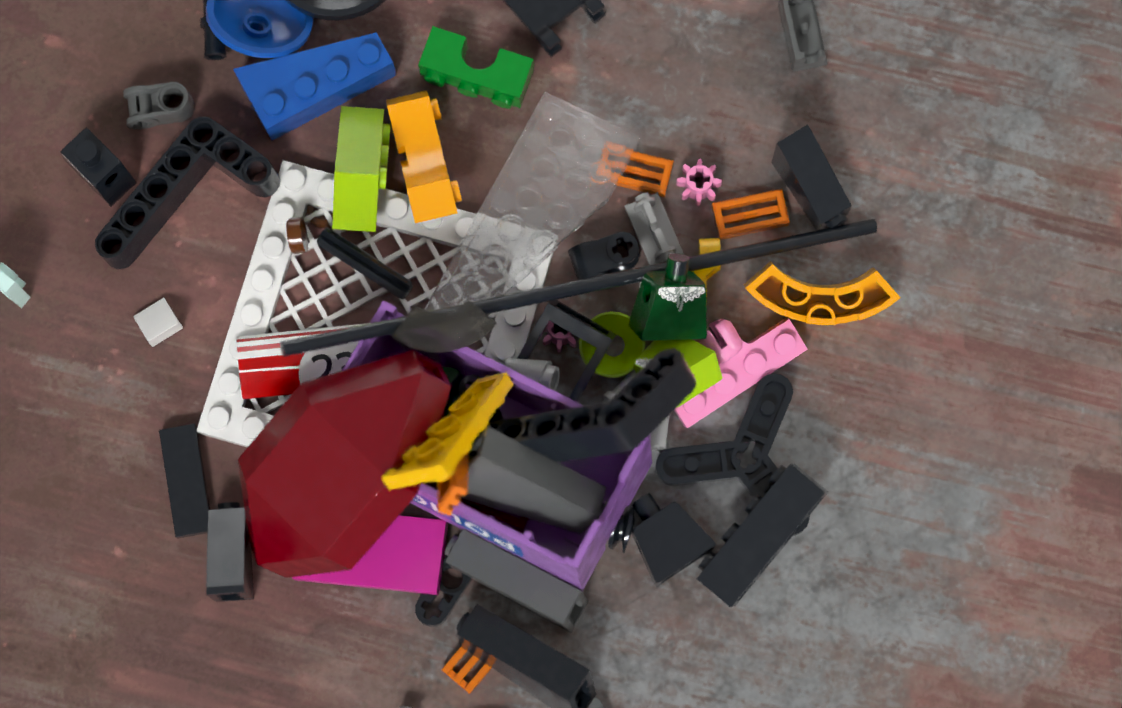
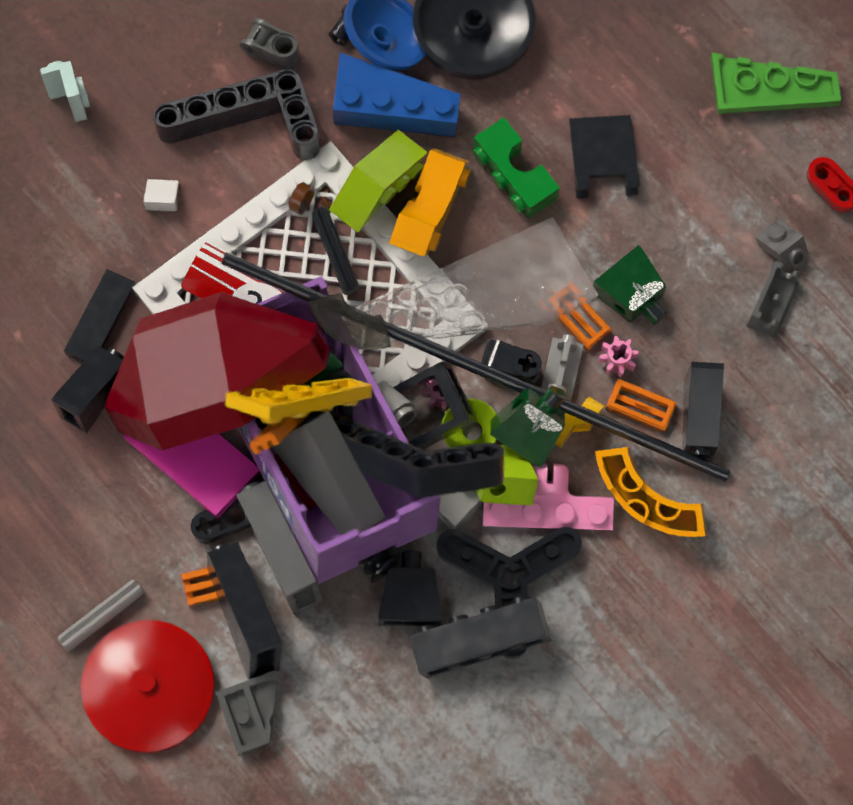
camera: 30 degrees right, 5 degrees down
black torso [60,127,137,207] -> none
none -> dark green torso [591,245,668,325]

